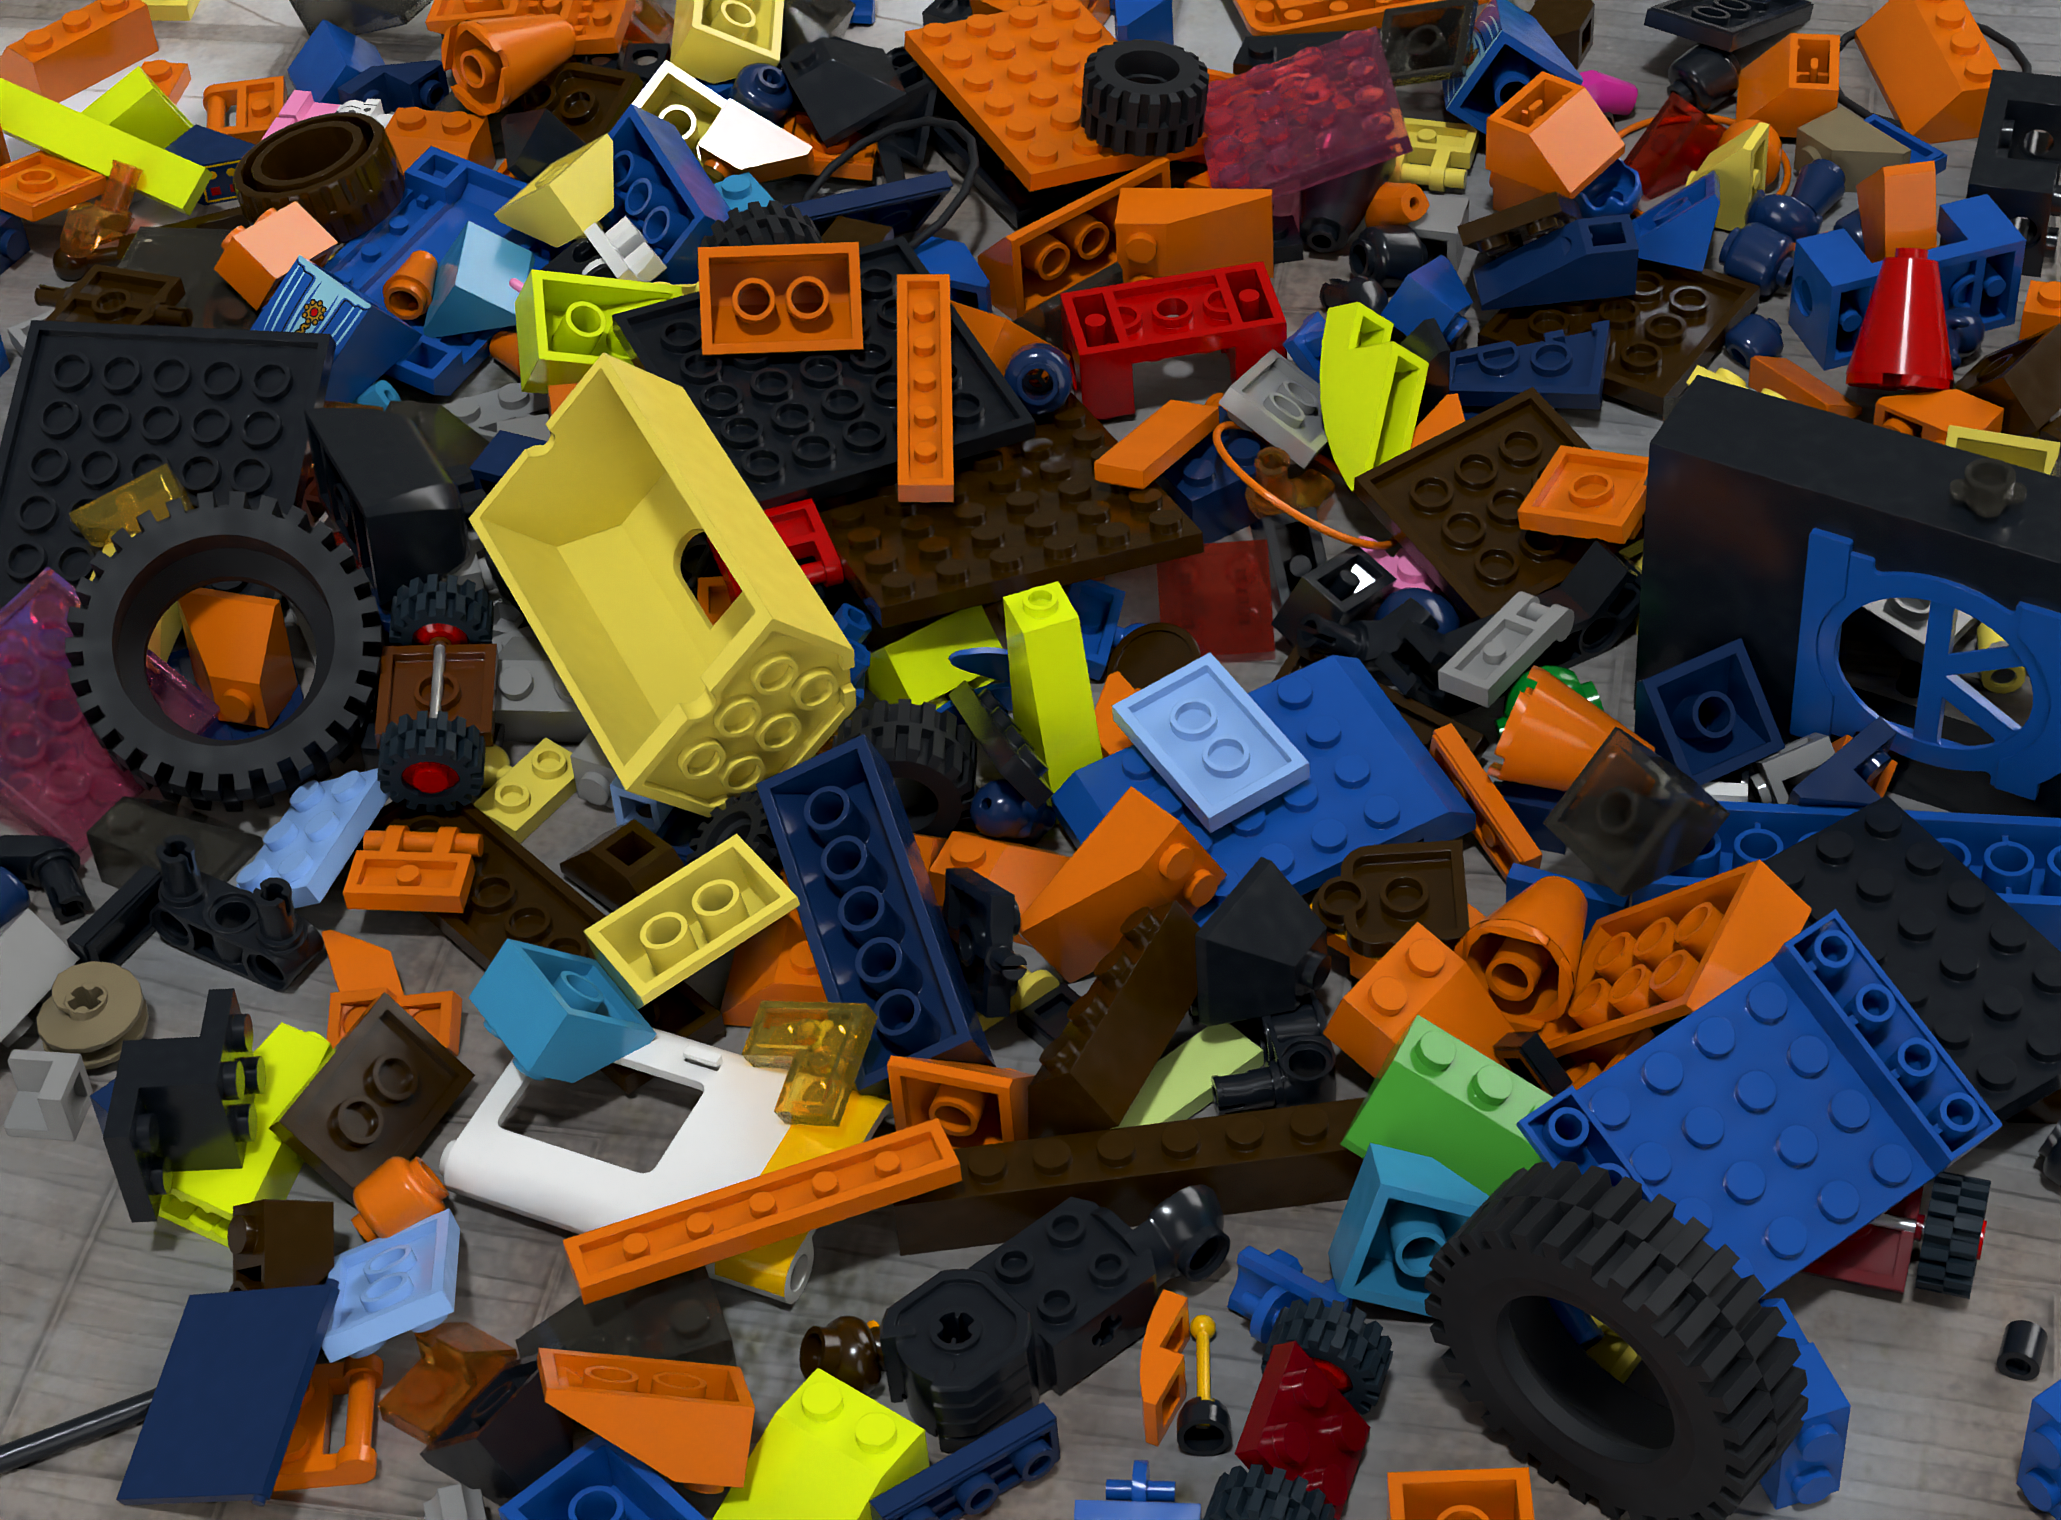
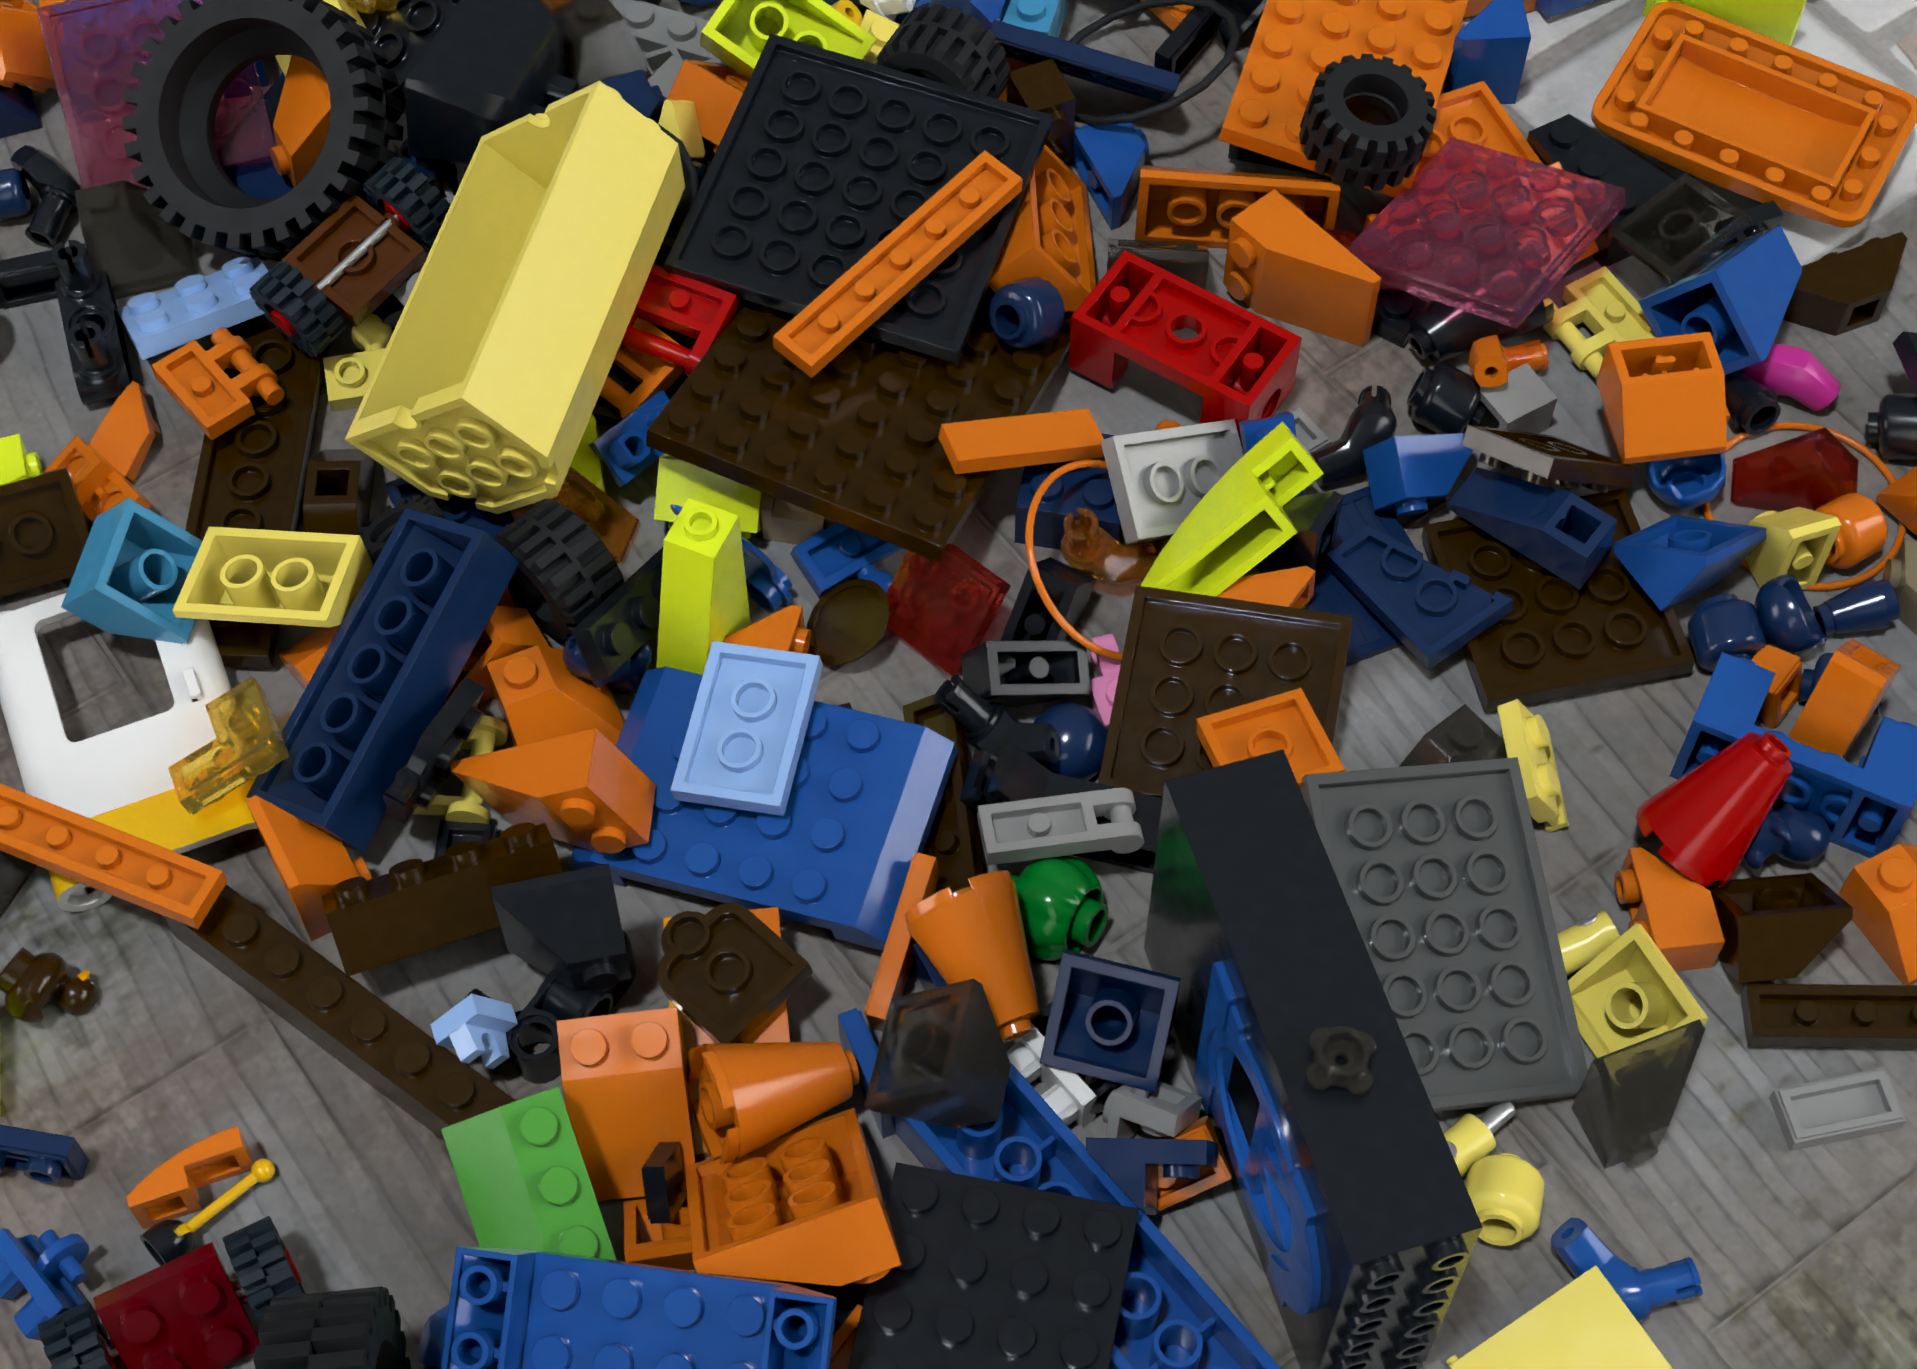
camera: 40 degrees right, 15 degrees up
orange slope [698,242,863,356] -> none
black brick [880,1184,1230,1452] -> none
yellowish green tile [1111,1023,1264,1129] -> none
blue hips [1227,1245,1353,1344] -> none
dark azure slope [1328,1143,1490,1317] -> none
dark blue piece [1724,314,1784,370] -> none
orange slope [1748,356,1862,419] -> none
none -> light blue tile [430,993,518,1069]

